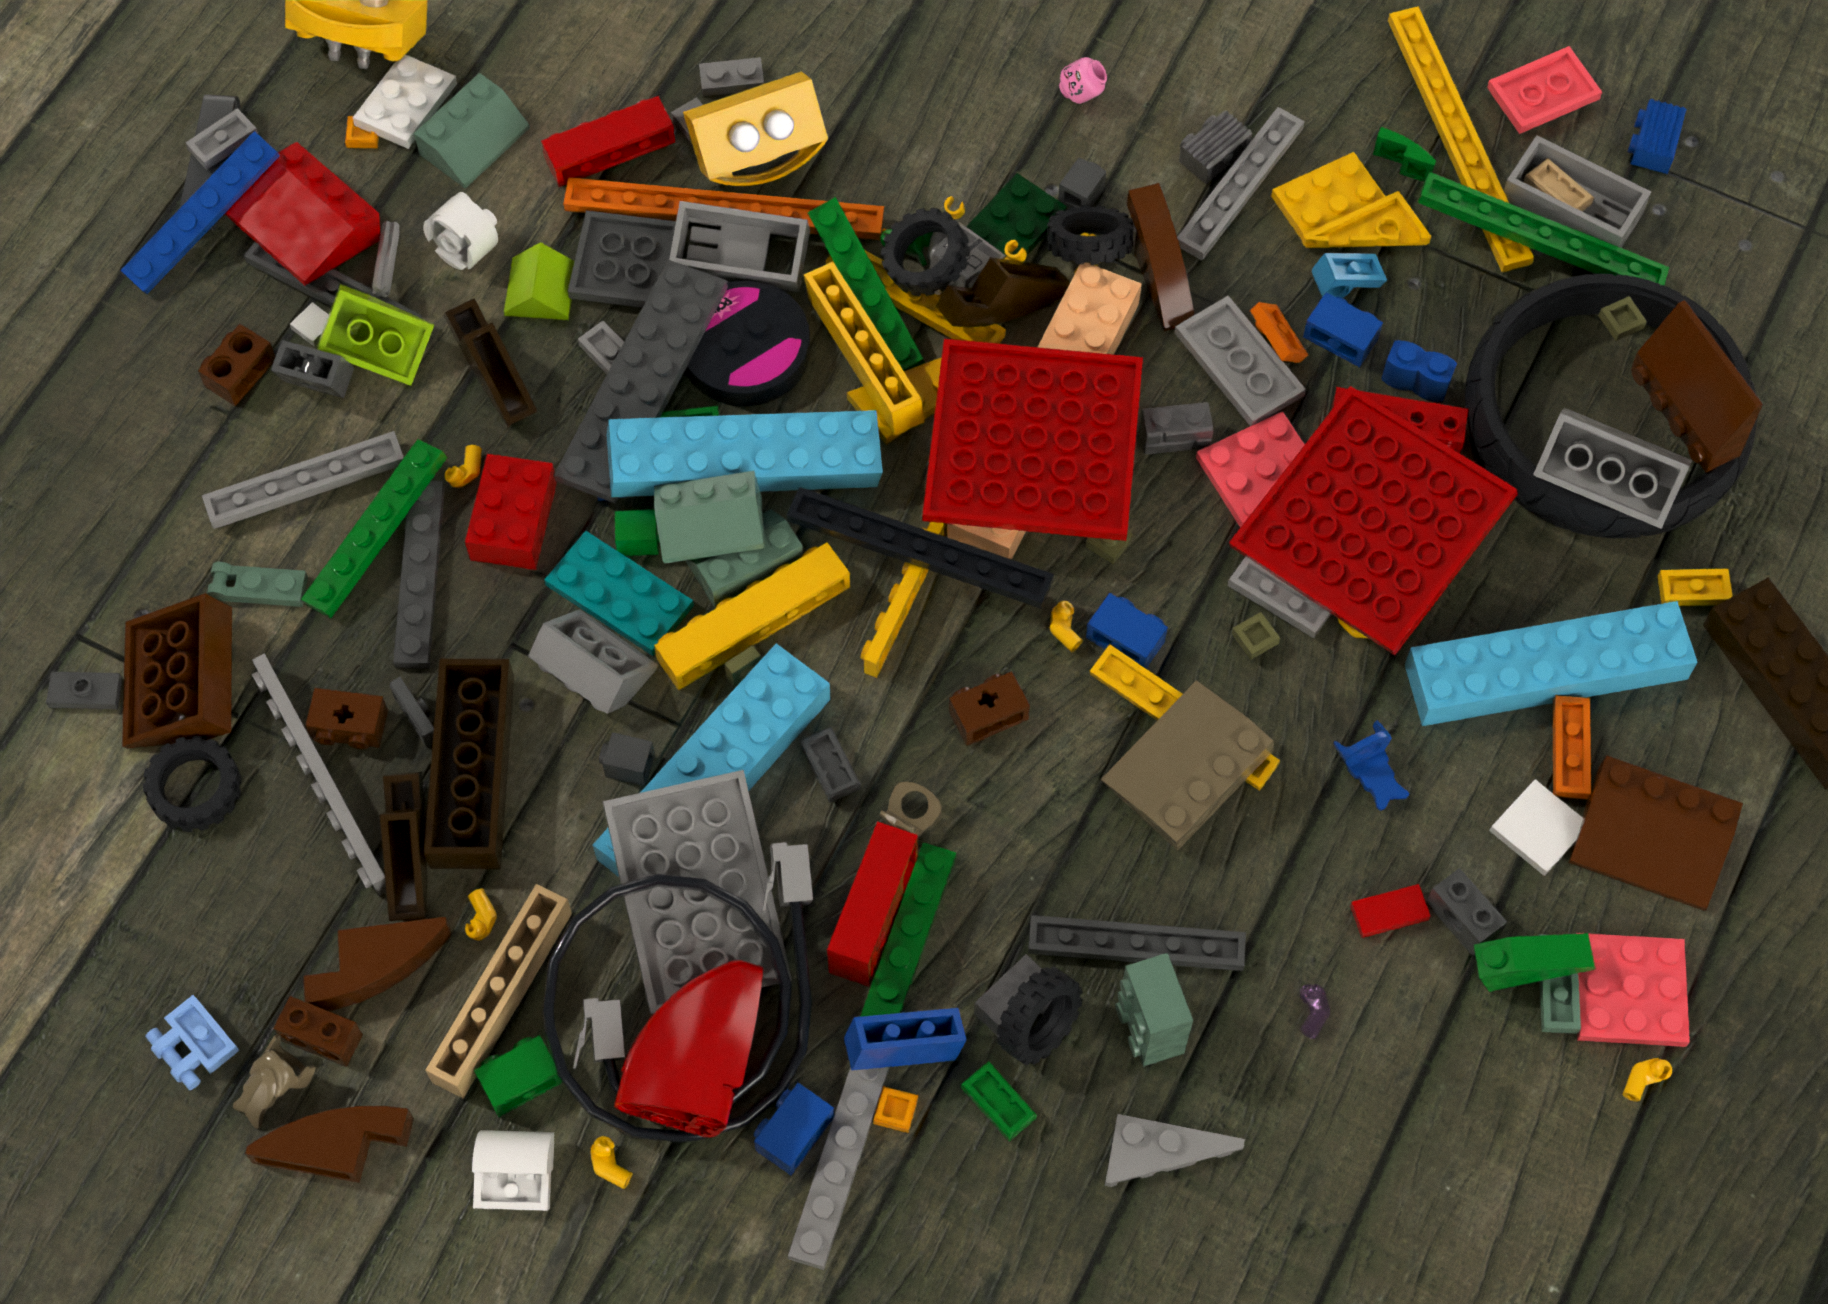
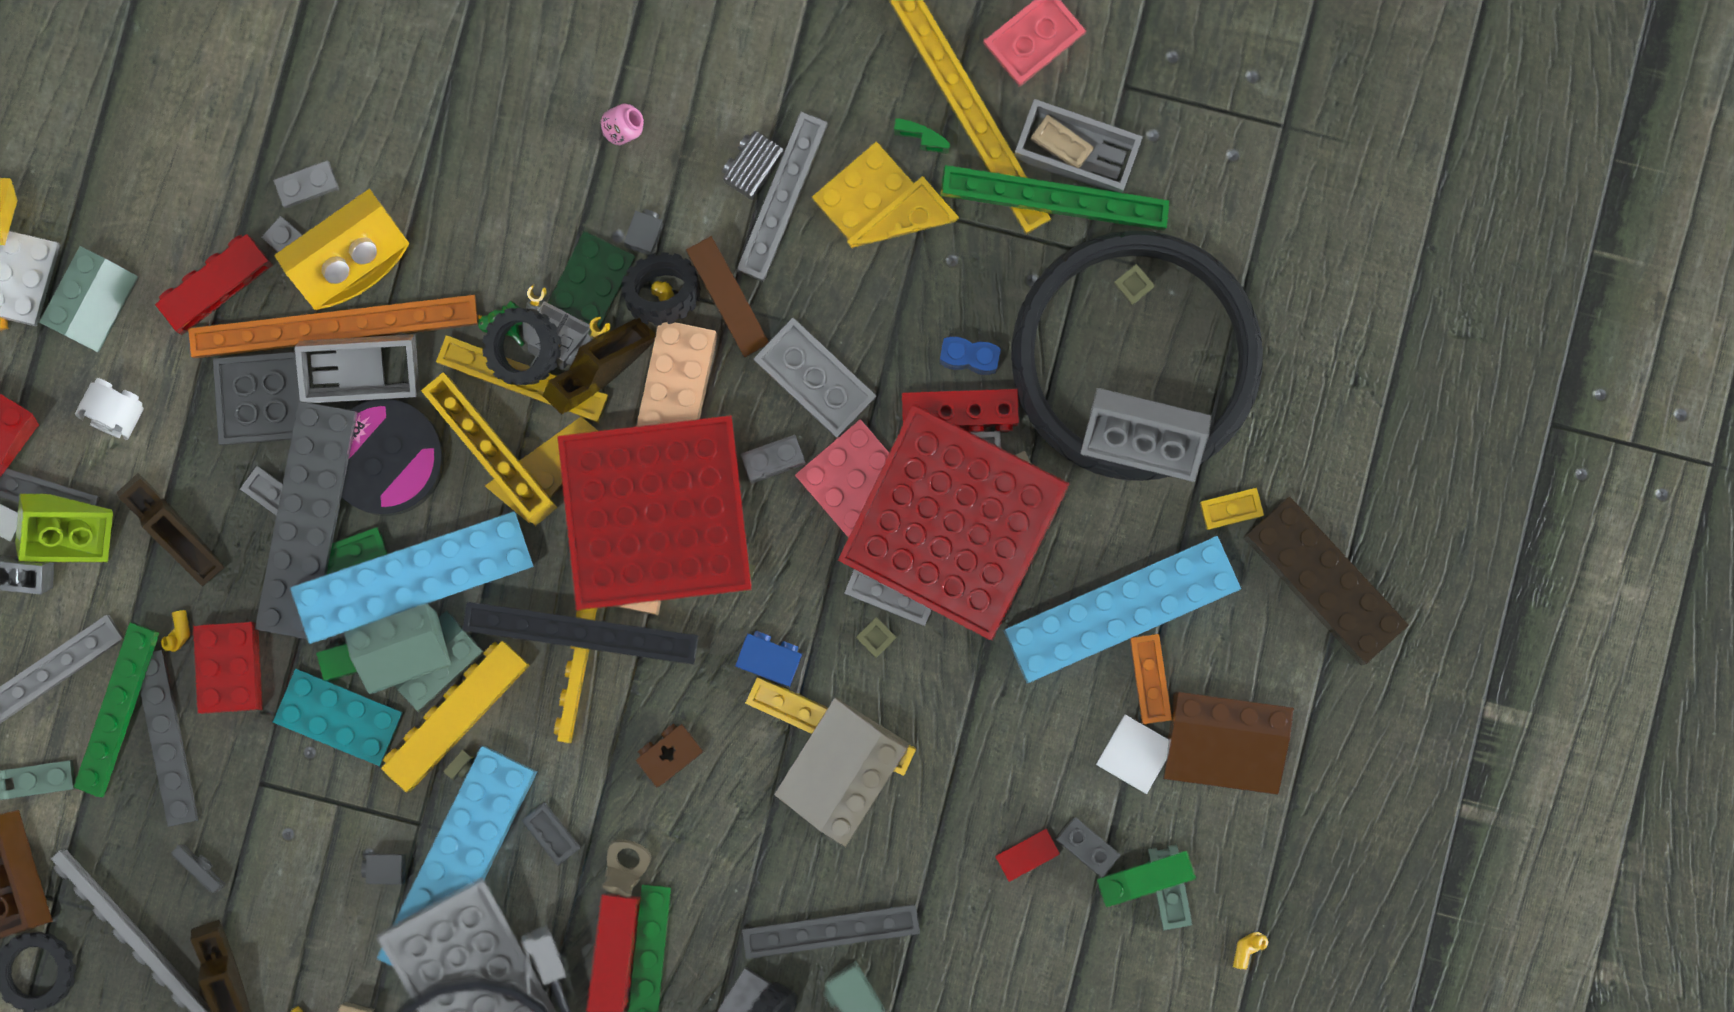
camera: 15 degrees left, 20 degrees up
reddish brown brick [306,688,388,750] -> none
light grey axle [372,221,400,298] -> none
dark brown brick [424,658,514,869] -> none
lime slope [504,242,575,320] -> none
light grey slope [528,609,658,714] -> none
green plate [807,197,925,371] -> none
yellow arm [1050,600,1083,652] -> none
orange plate [1250,302,1308,363] -> none
clear purple arm [1300,984,1331,1039] -> none
blue brick [1303,292,1383,367] -> none
dark azure plate [1312,253,1387,298] -> none
blue hair [1333,720,1409,811] -> none
coral plate [1576,933,1690,1047] -> none
blue brick [1627,99,1686,174] -> none
reddish brown slope [1631,300,1763,472] -> none

